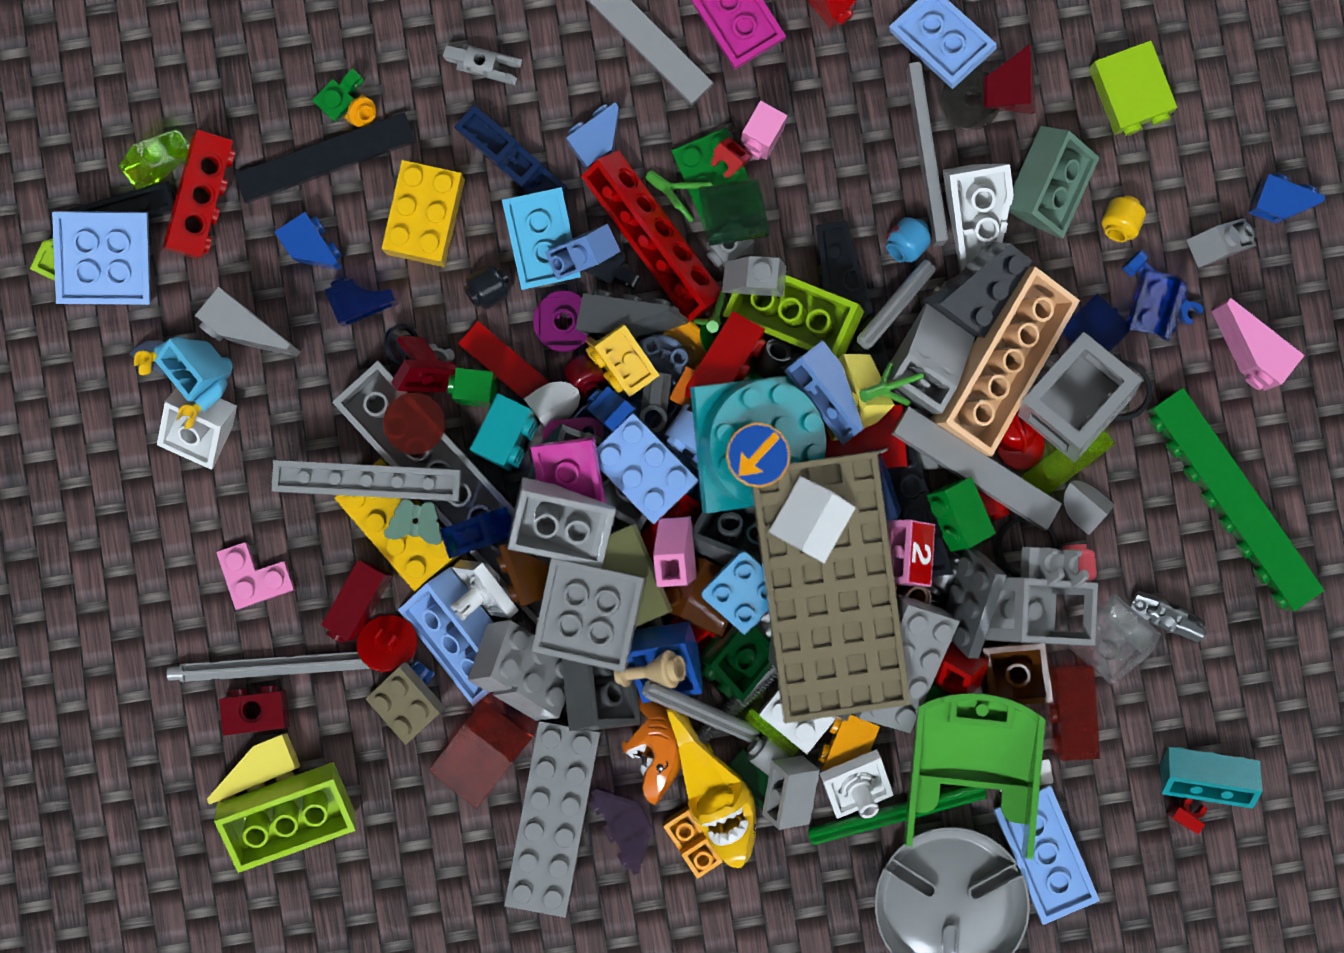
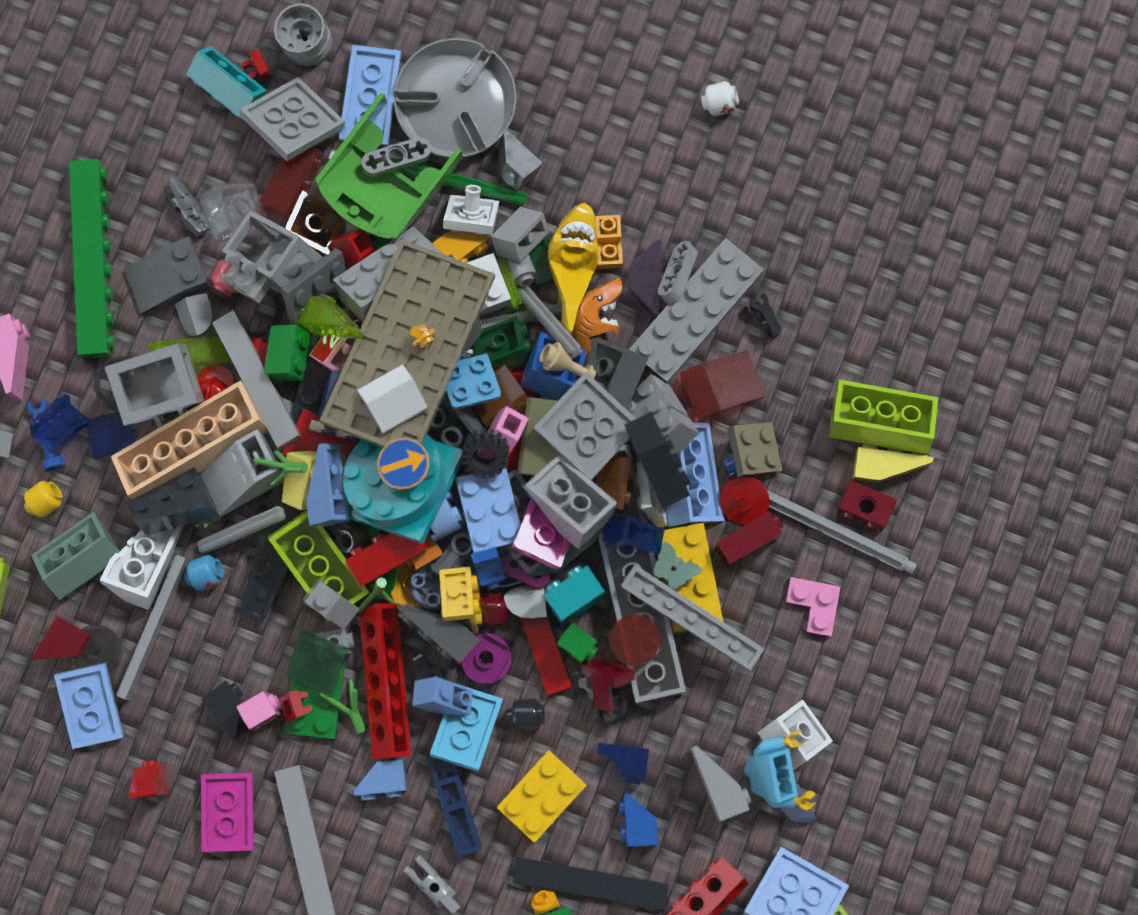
camera: 145 degrees left, 5 degrees down
none -> dark grey slope [124,237,211,315]
none -> black slope [201,681,244,741]
none -> light grey plate [240,77,345,161]
none -> light grey wheel [274,3,333,66]
none -> clear neon green slope [298,295,364,339]
none -> light grey beam [361,137,431,177]
none -> light orange plate [410,325,435,348]
none -> black tyre [461,428,510,479]
none -> flat silver slope [498,130,543,191]
none -> black wedge [624,412,691,508]
none -> light grey beam [658,241,698,304]
none -> black plate [749,293,782,338]

